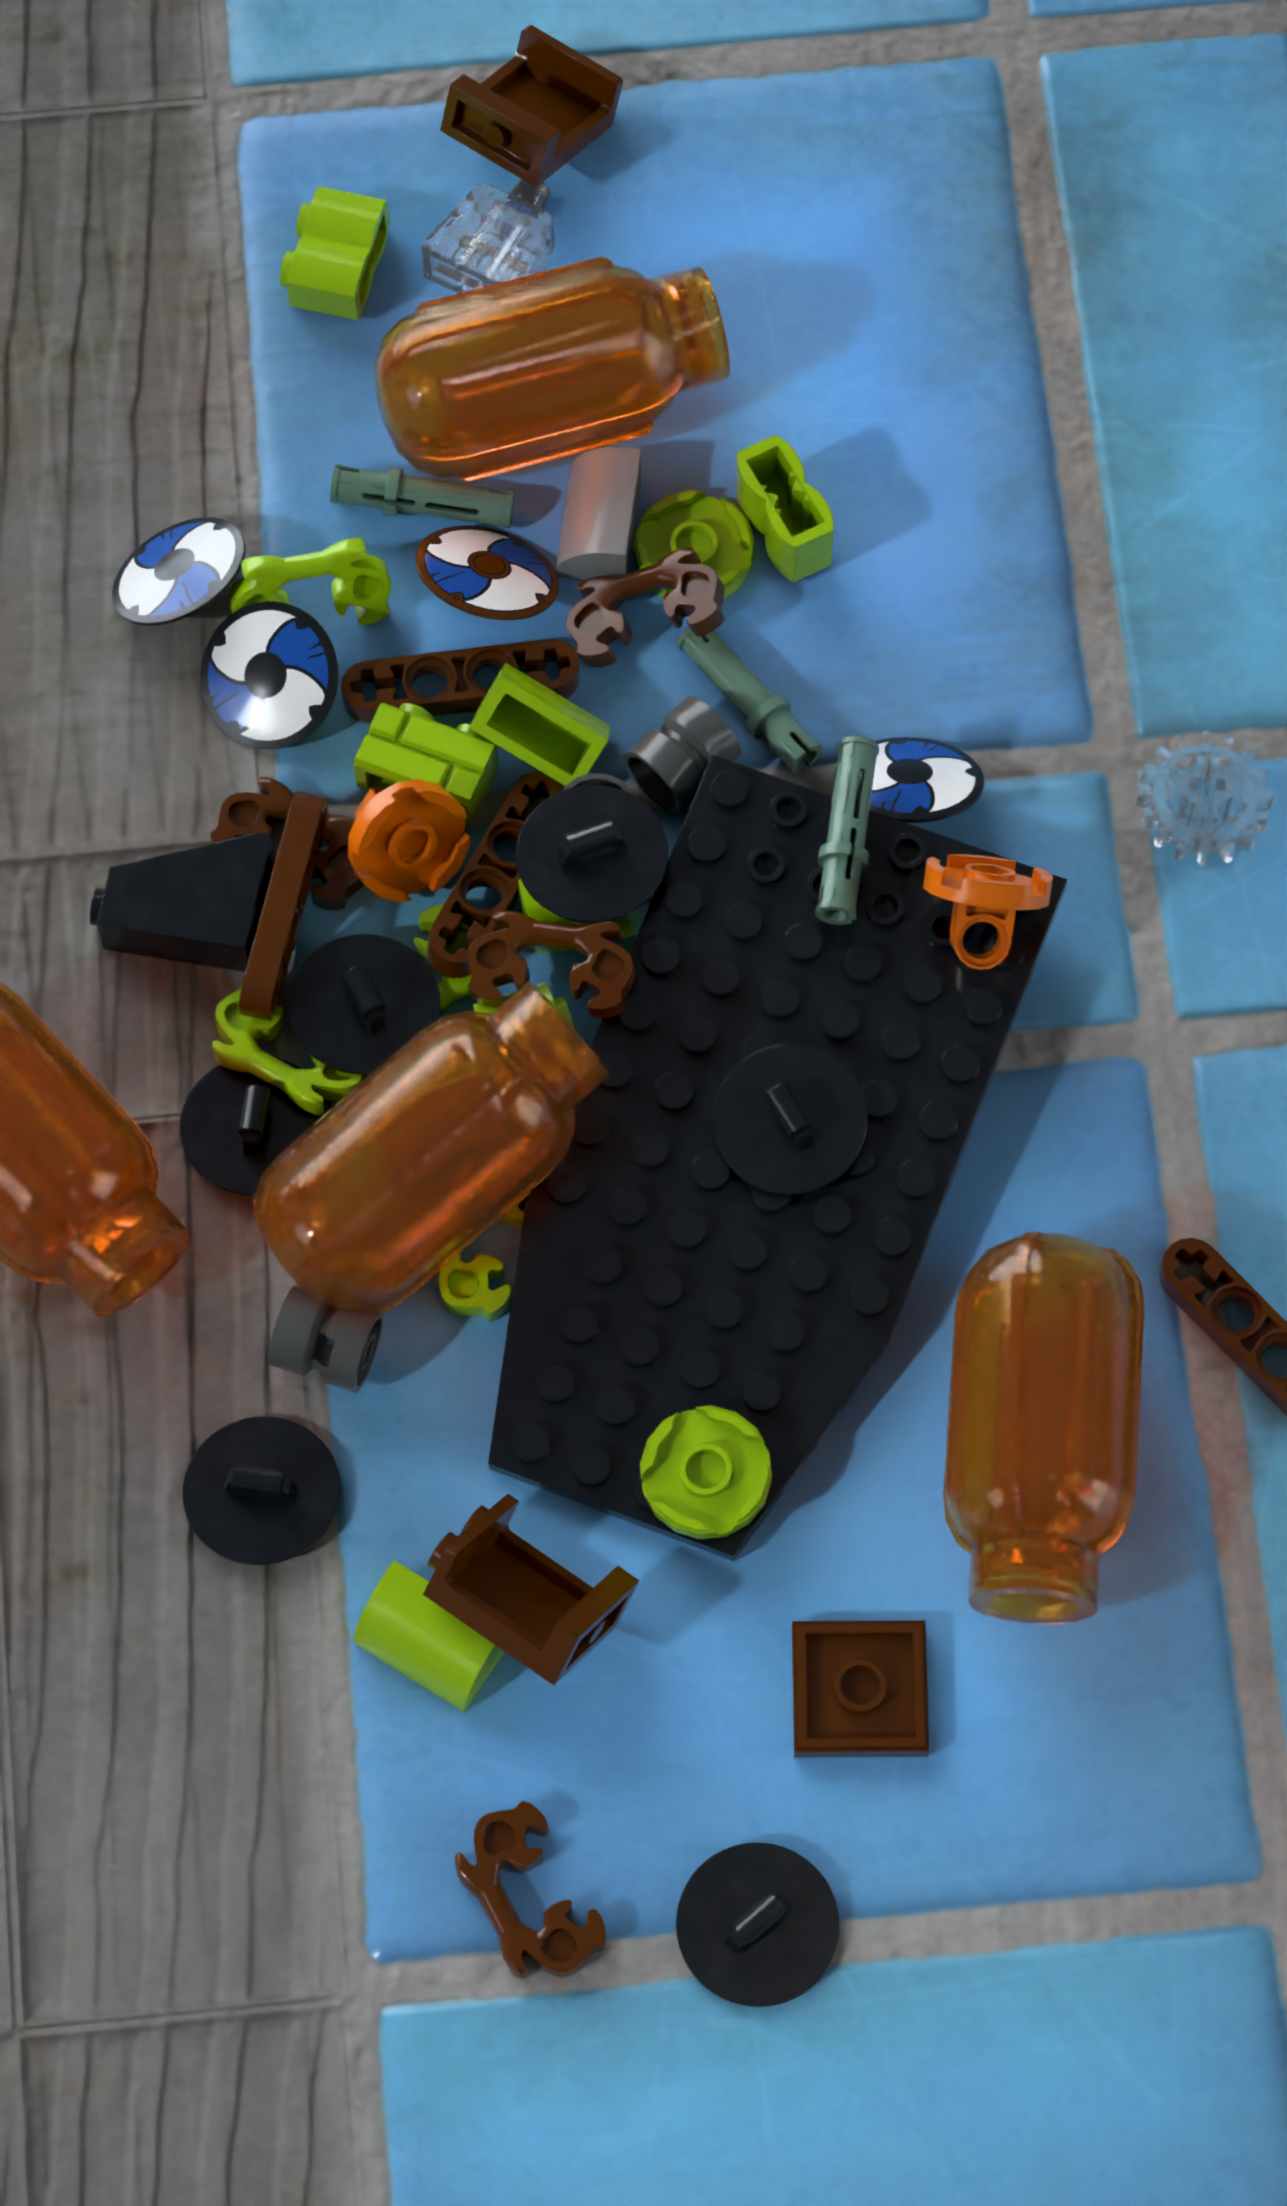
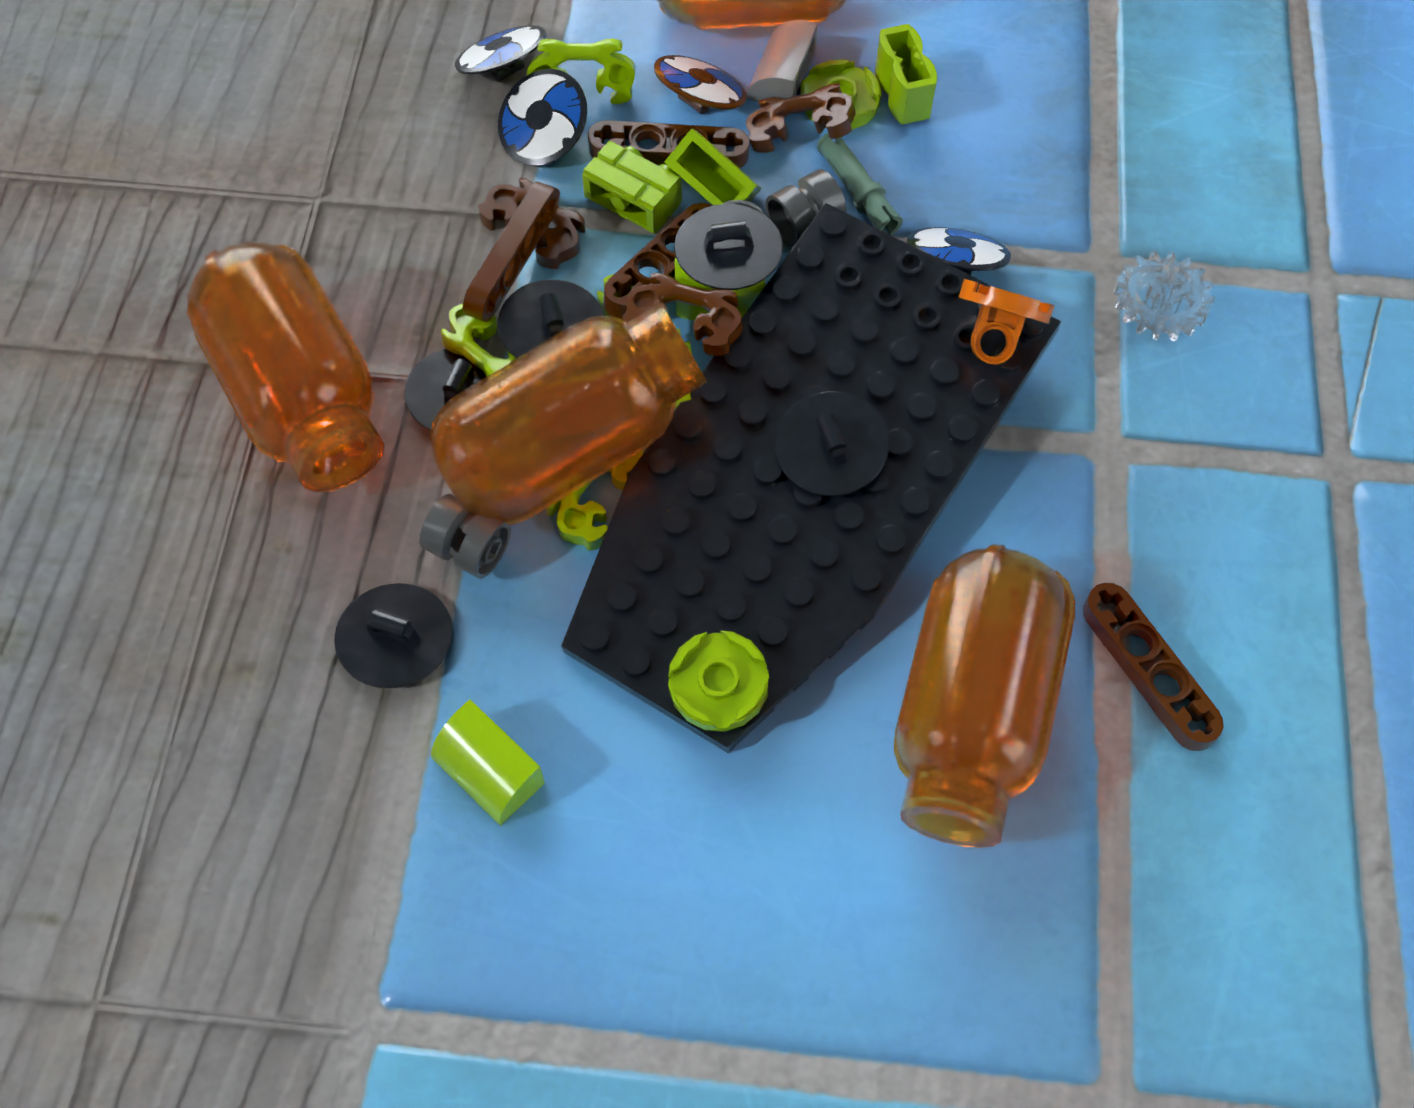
camera: 10 degrees right, 5 degrees down
black slope [90,832,276,972] -> none
sand green pin [330,464,516,529] -> none
orange tile [348,779,470,903] -> none
reddish brown panel [423,1494,639,1685] -> none
reddish brown helmet [455,1801,606,1979] -> none
black shield [676,1843,839,2007] -> none
reddish brown tile [792,1620,929,1758] -> none
sand green pin [815,736,879,925] -> none

